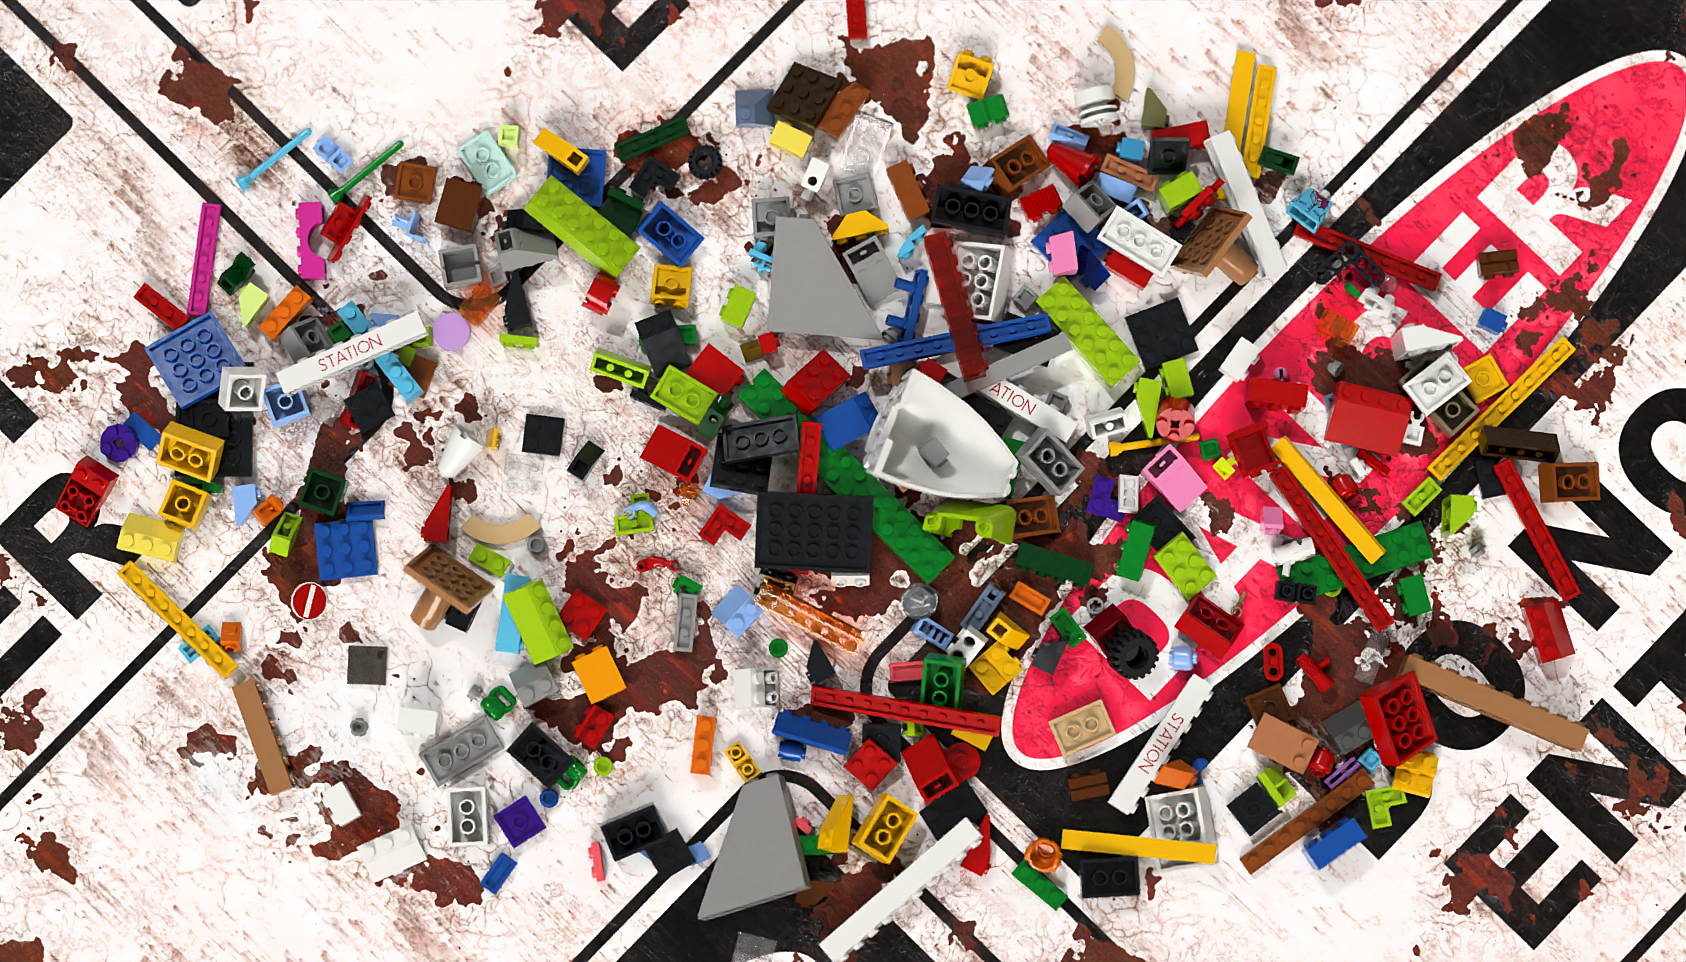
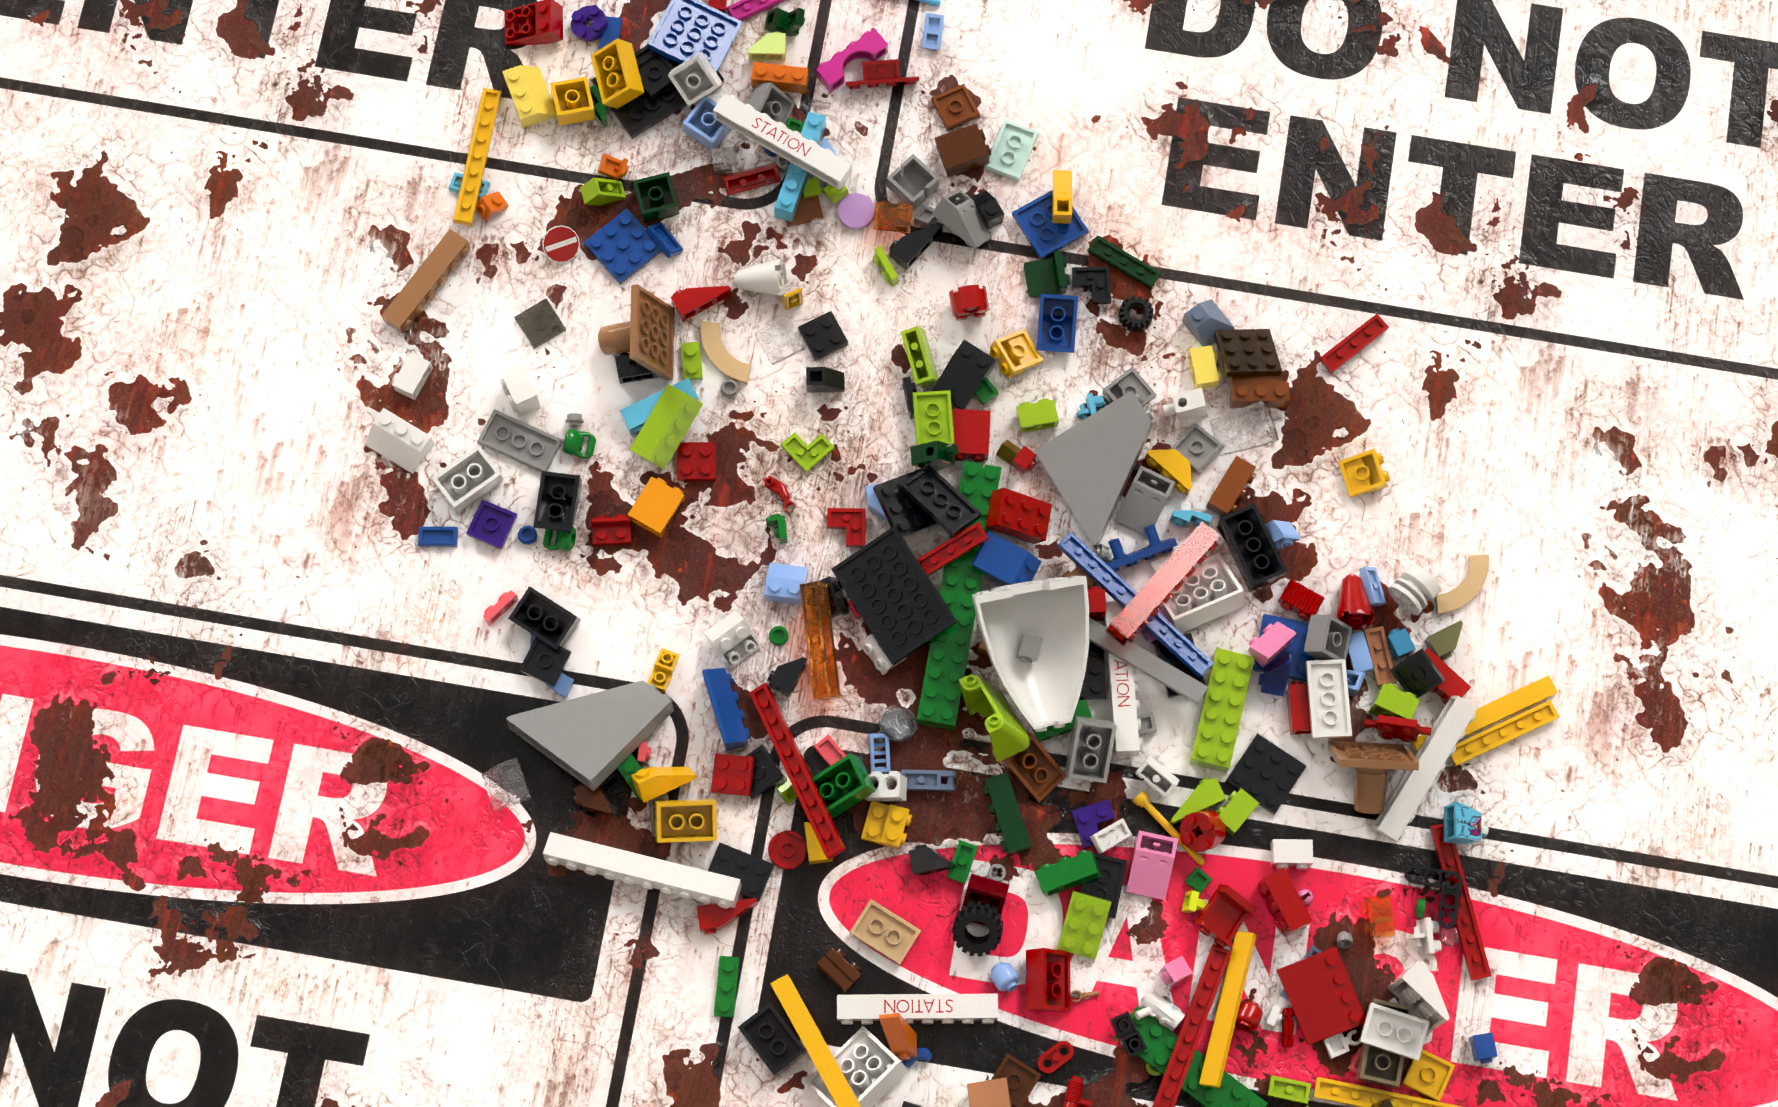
camera: 55 degrees right, 10 degrees down
light blue slope [232,484,262,526] -> none
green piece [327,140,404,205] -> none
black plate [342,382,395,434] -> none
light grey plate [349,718,369,737] -> none
light blue bracket [392,211,431,245] -> none
yellowish green panel [498,124,521,149] -> none
light grey slope [509,661,560,708] -> none
lime brick [523,175,641,280] -> none
lime tile [593,757,613,776] -> none
light blue piece [623,501,659,520] -> none
red slope [640,424,708,485] -> none
light grey plate [673,593,698,653] -> none
clear orange tile [678,484,700,507] -> none
orange brick [690,715,717,776] -> none
blue brick [778,740,807,762] -> none
red slope [901,732,963,804] -> none
green brick [966,94,1009,130] -> none
dark orange slope [982,134,1051,197] -> none
yellow slope [986,611,1030,650] -> none
orange tile [1009,580,1051,617] -> none
light grey plate [1012,284,1039,311] -> none
orange hair [1024,838,1063,873] -> none
black plate [1169,215,1196,242] -> none
dark green slope [1257,146,1300,176] -> none
reddish brown brick [1475,249,1519,281] -> none

